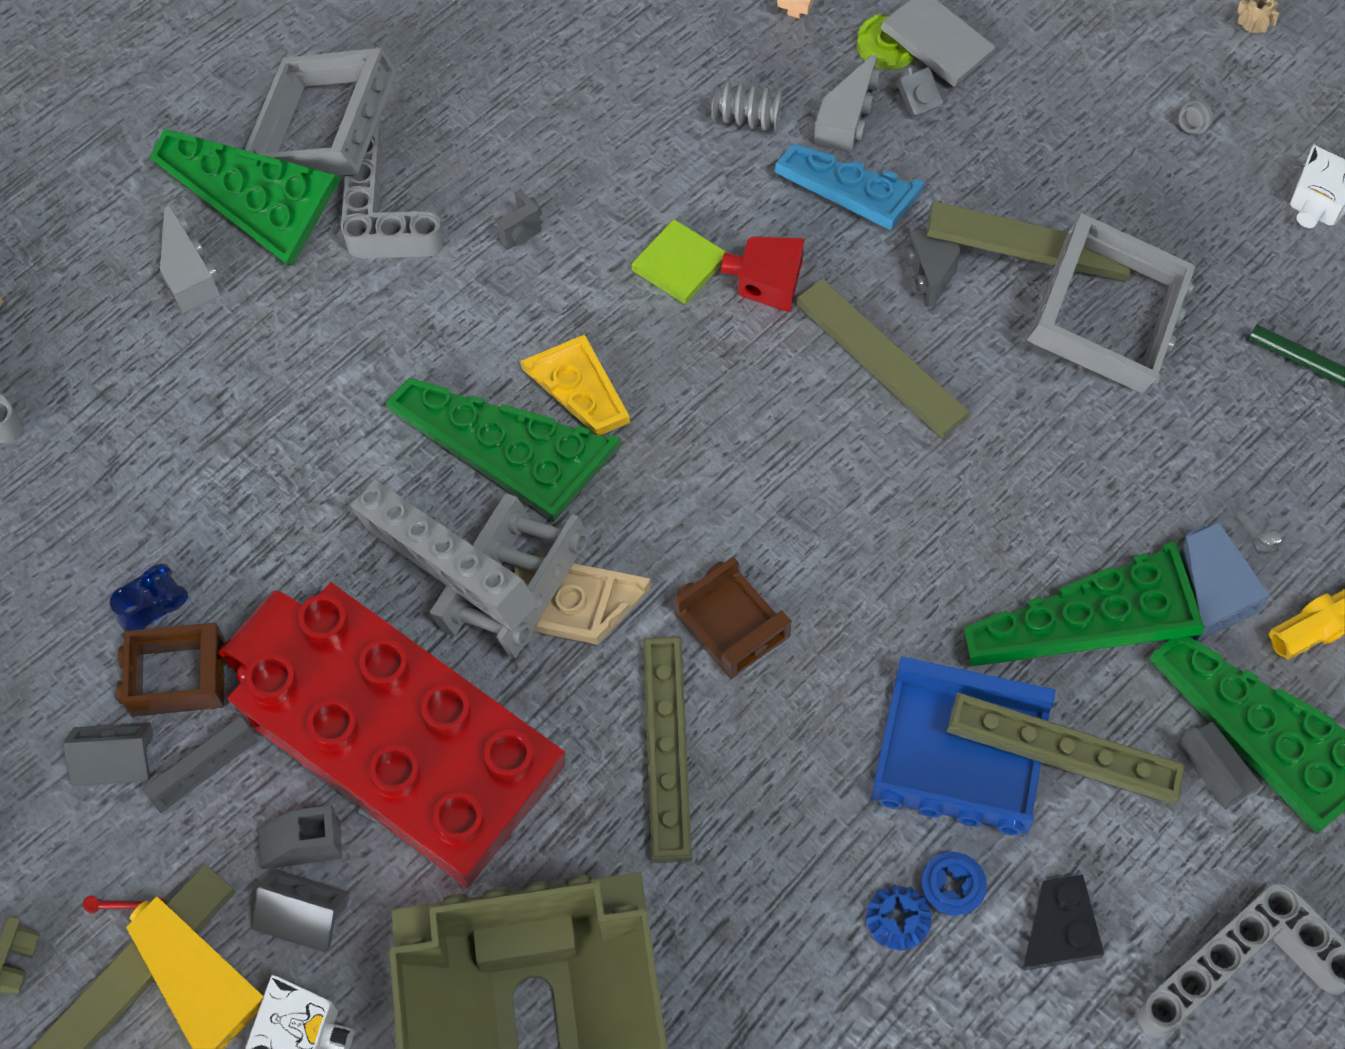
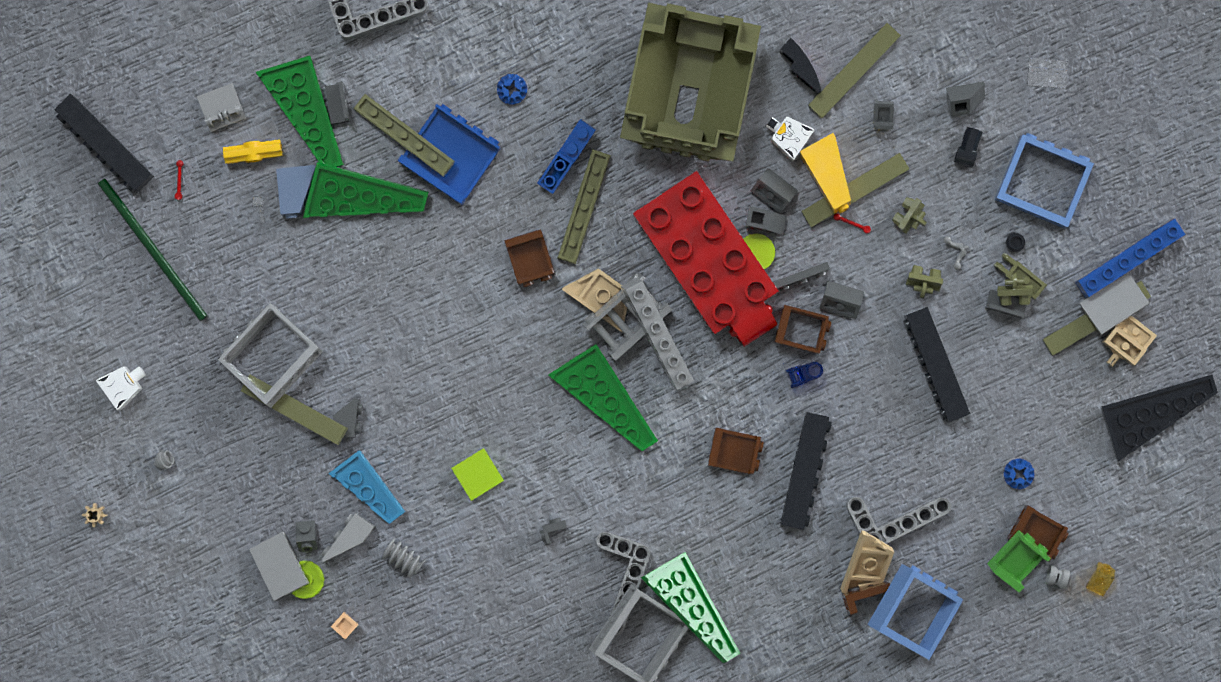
camera: 160 degrees left, 25 degrees up
light grey slope [160,205,220,314] -> none
yellow wing [520,334,630,436] -> none
red torso [721,237,805,312] -> none
olive tile [796,279,970,439] -> none
blue gear [921,852,987,918] -> none
black wing [1023,875,1104,971] -> none
none -> blue slope [537,119,597,194]
none -> reddish brown panel [708,428,764,474]
none -> lime tile [743,233,775,270]
none -> black brick [780,412,832,530]

